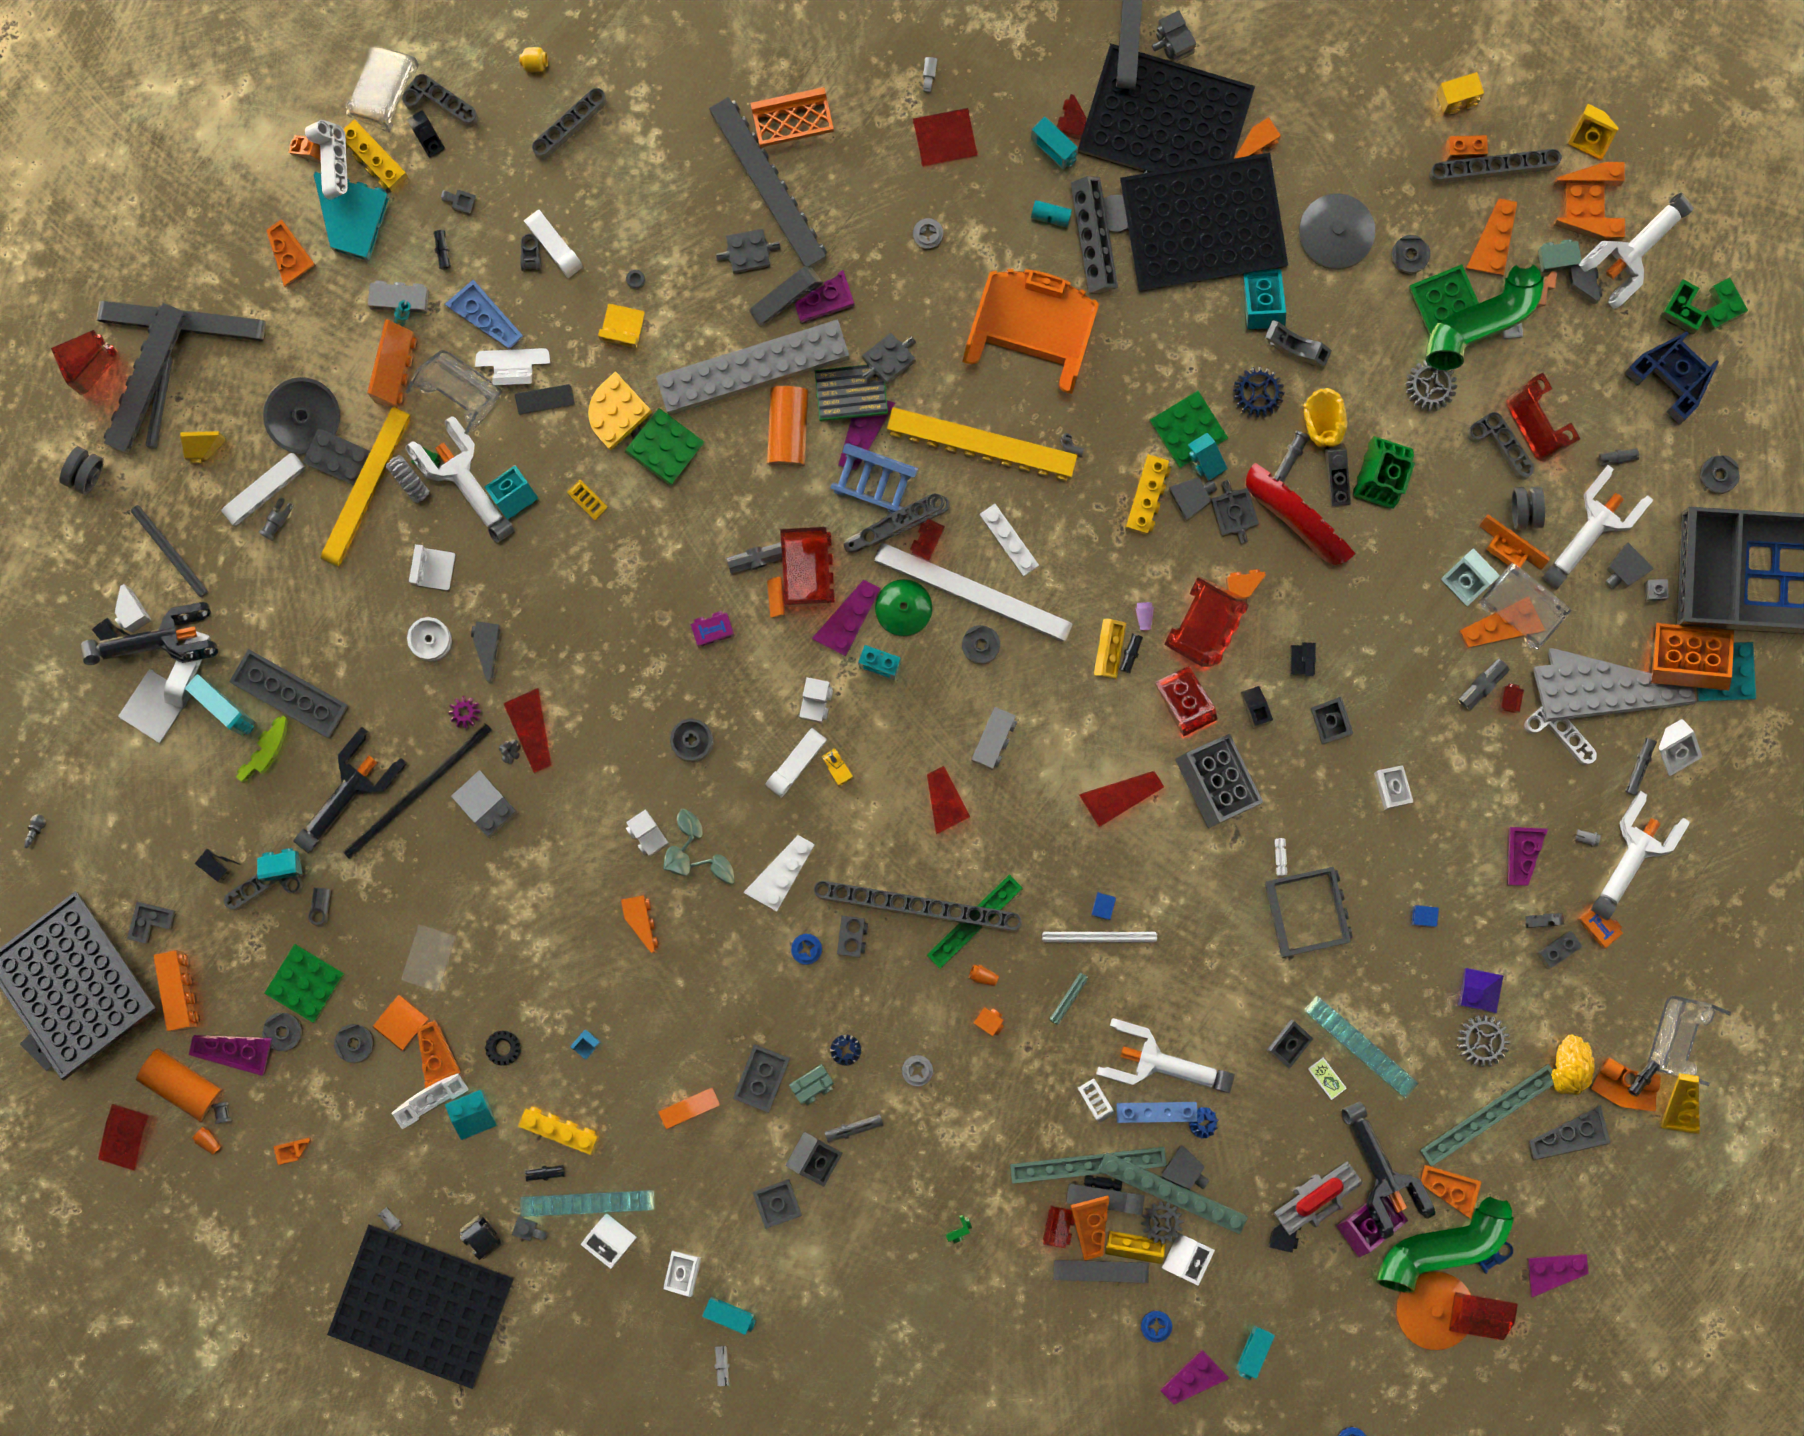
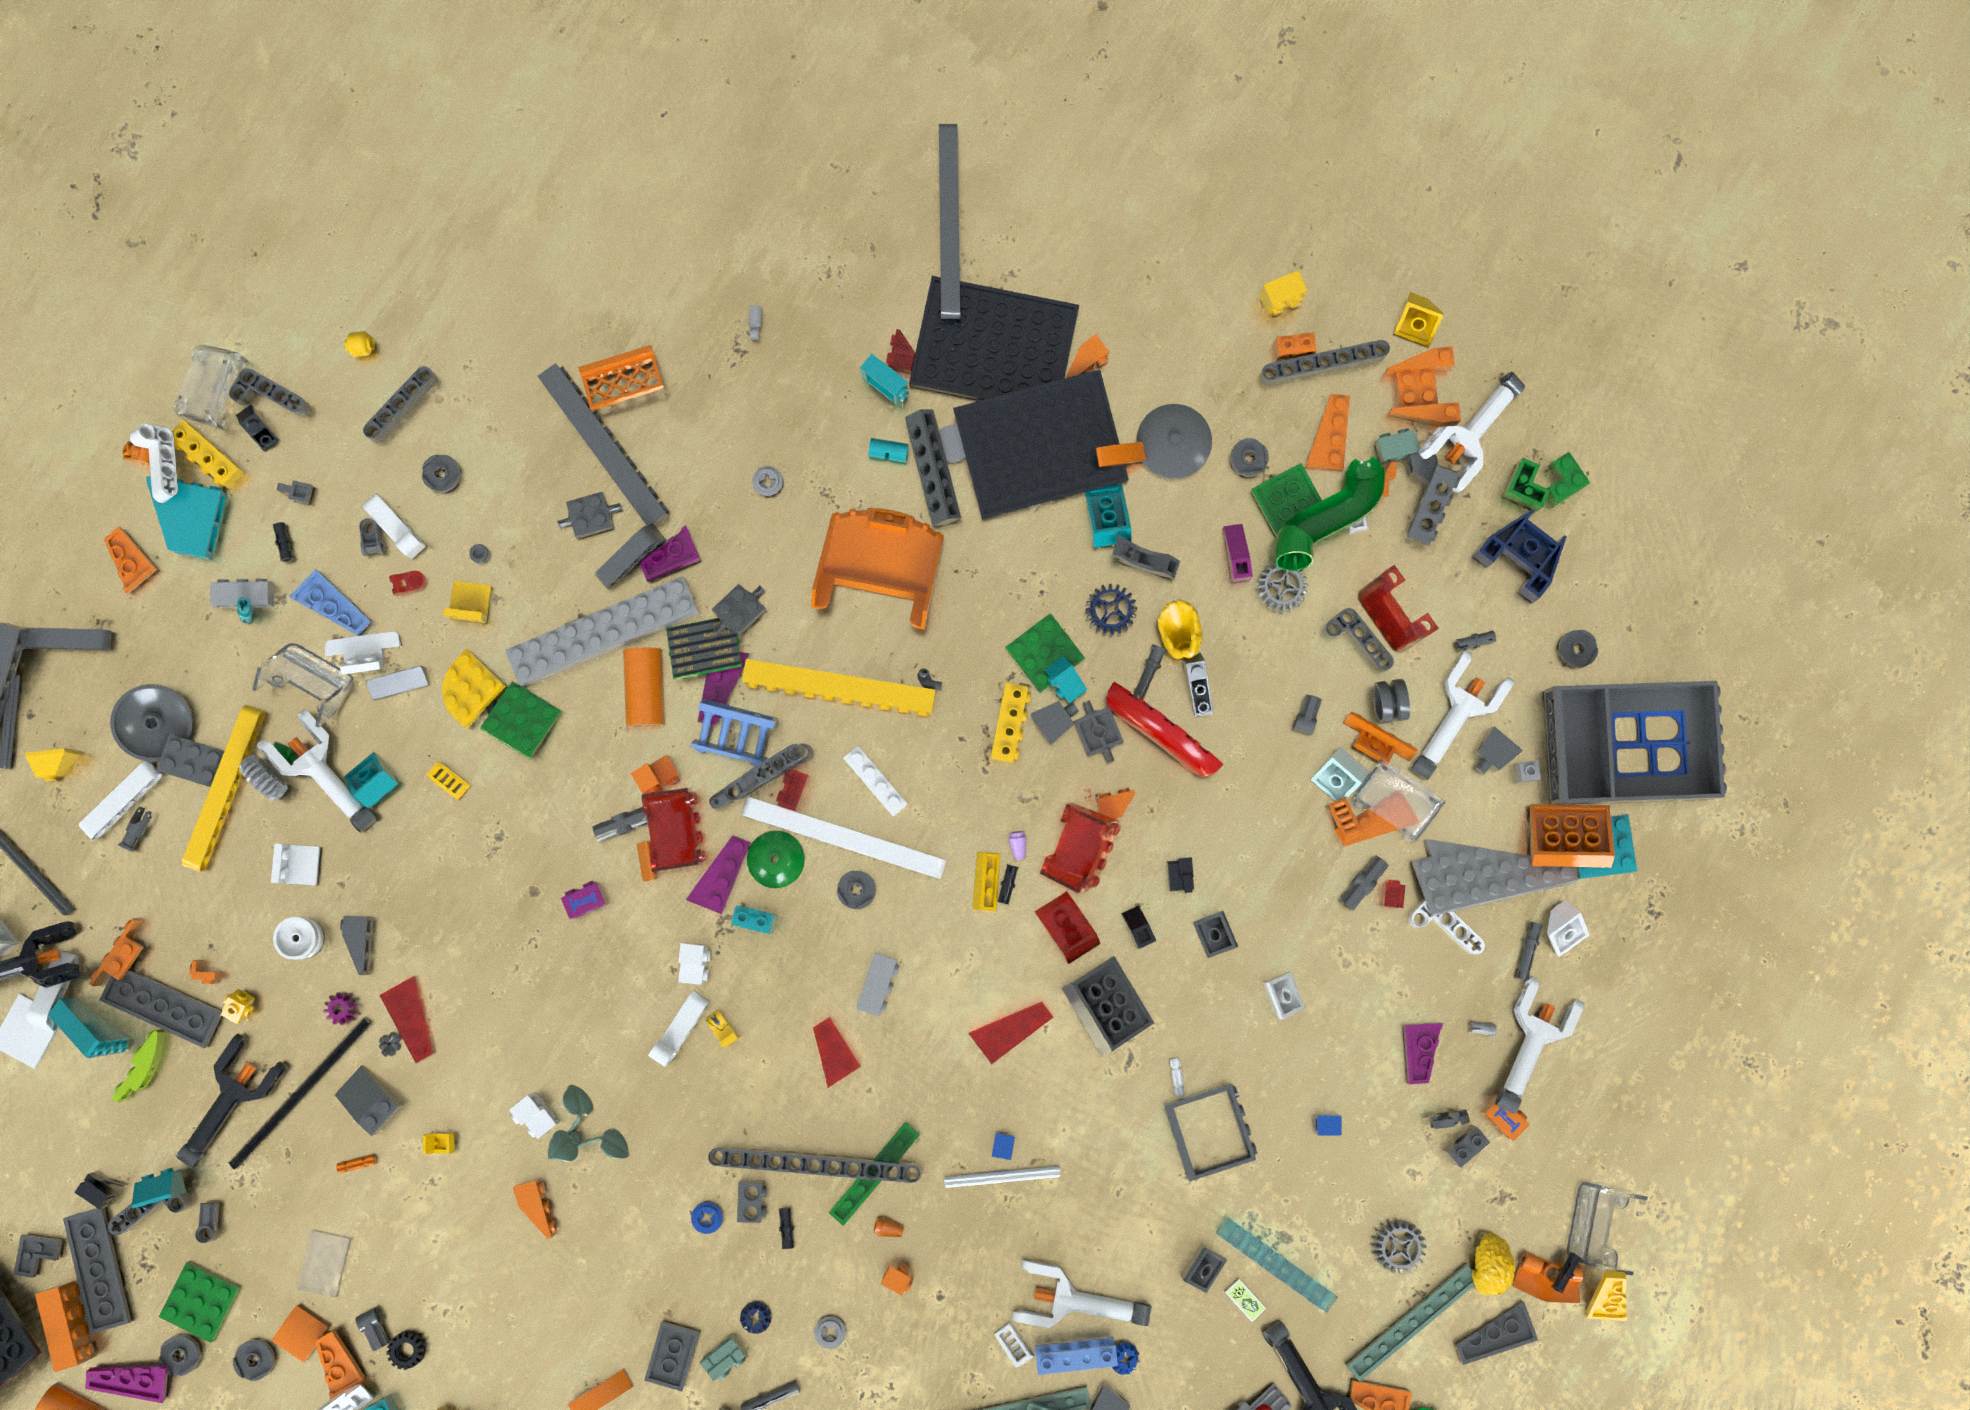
camera: 10 degrees left, 0 degrees up
orange slope [367,319,417,408] -> none
dark azure panel [570,1030,601,1059] -> none
dark grey wheel [670,718,714,763] -> none
white wing [743,835,815,911] -> none
clear red piece [913,108,978,167] -> none
sand green axle [1050,973,1088,1025] -> none
dark grey brick [1152,10,1196,62] -> none
green slope [1353,436,1415,509] -> none
dark purple slope [1458,968,1504,1013] -> none
none -> dark grey plate [63,1208,132,1334]
none -> orange bracket [89,918,143,986]
none -> orange bracket [189,960,222,984]
none -> yellow brick [221,989,255,1024]
none -> orange axle [336,1154,376,1174]
none -> dark grey piece [355,1308,390,1352]
none -> clear red plate [389,571,426,595]
none -> dark grey plate [422,454,462,493]
none -> yellow bracket [422,1133,454,1154]
none -> orange brick [630,755,681,796]
none -> black pin [779,1207,795,1249]
none -> orange slope [1096,442,1146,467]
none -> magenta slope [1223,524,1253,582]
none -> dark grey piece [1293,694,1322,735]
none -> orange slope [1328,797,1363,842]
none -> dark grey brick [1406,464,1460,545]

